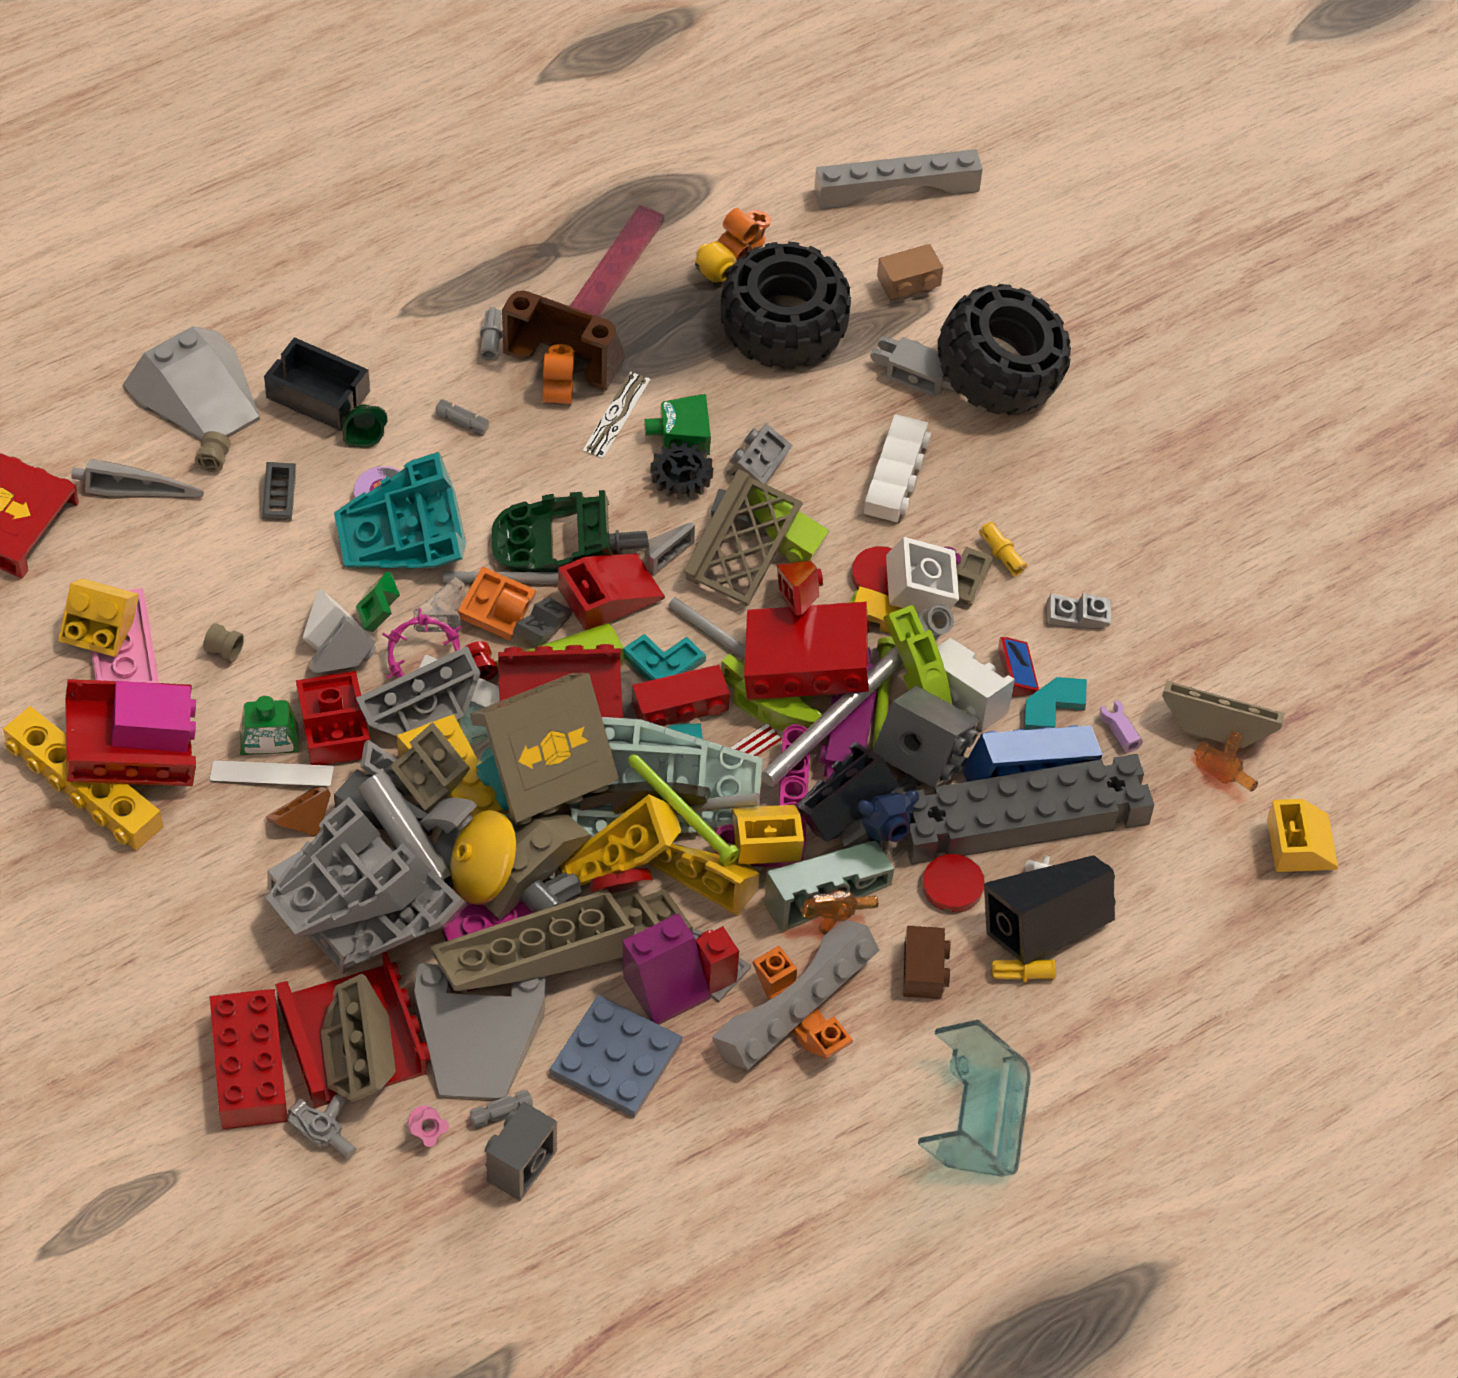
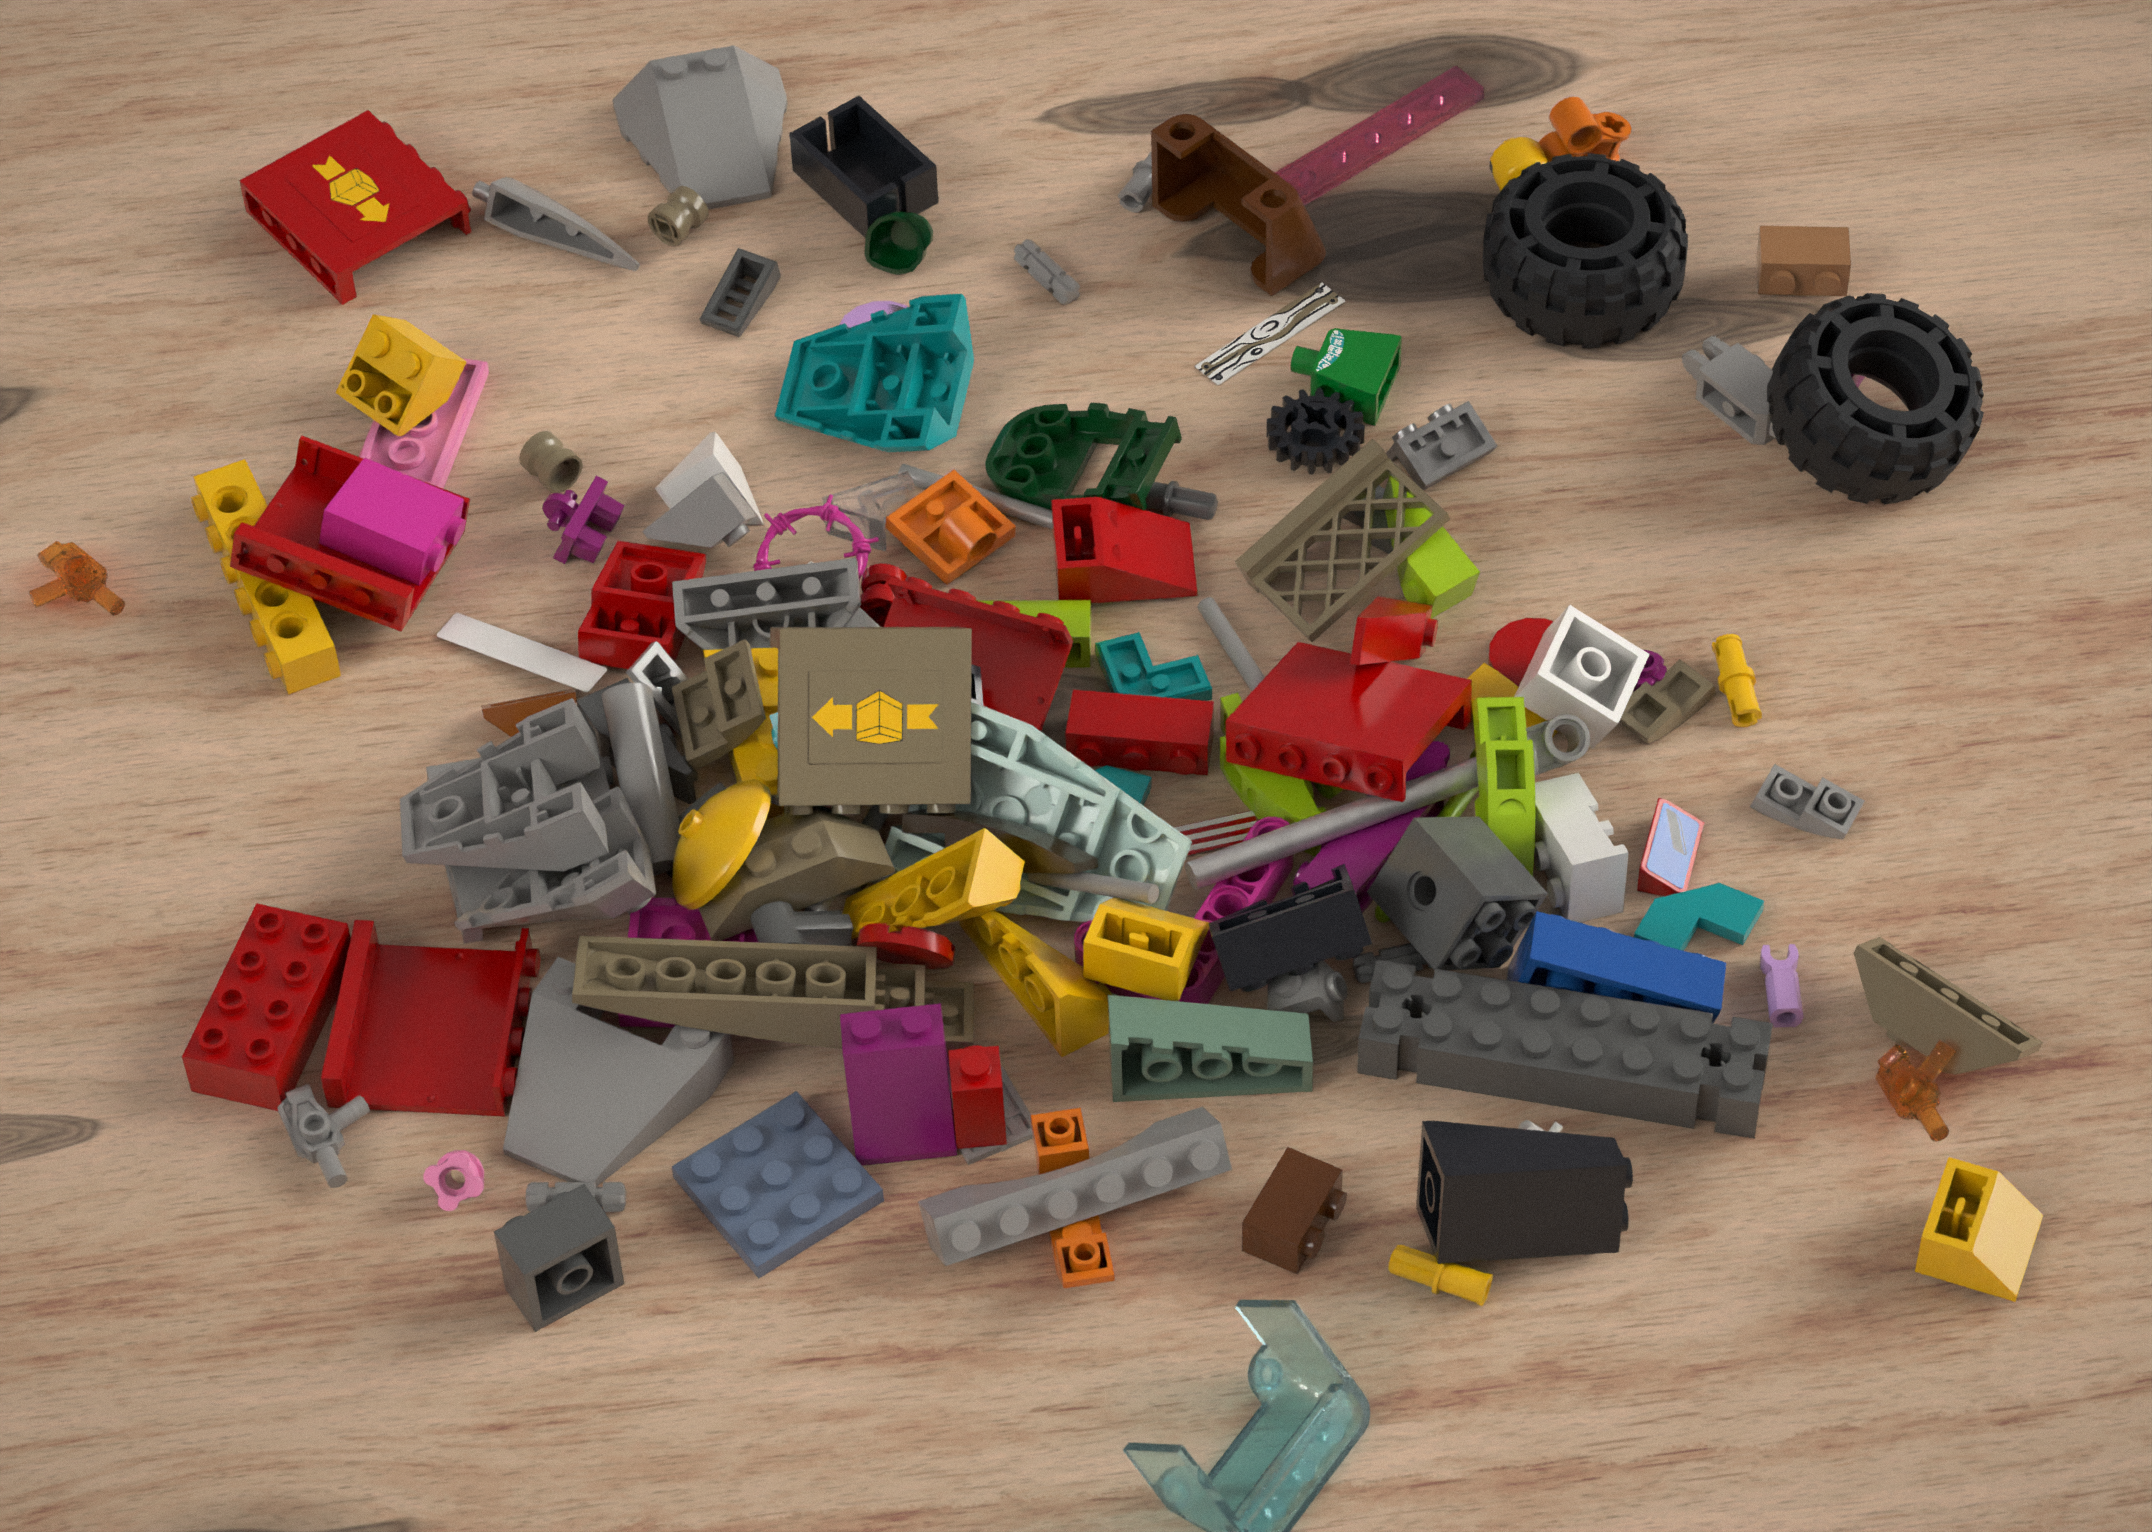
camera: 30 degrees right, 5 degrees down
green torso [240,696,299,755] -> none
dark tan wedge [321,974,396,1102] -> none
green slope [355,571,400,632] -> none
light grey slope [420,798,477,833] -> none
dark grey slope [513,597,573,646] -> none
orange piece [543,344,574,404] -> none
lime bar [628,754,741,866] -> none
light grey slope [648,522,695,576] -> none
clear orange piece [802,890,879,935] -> none
light grey arch [814,149,983,210] -> none
dark blue rock [857,790,919,847] -> none
white brick [864,414,932,523] -> none
red tile [922,854,985,913] -> none
none -> magenta hips [542,475,625,564]

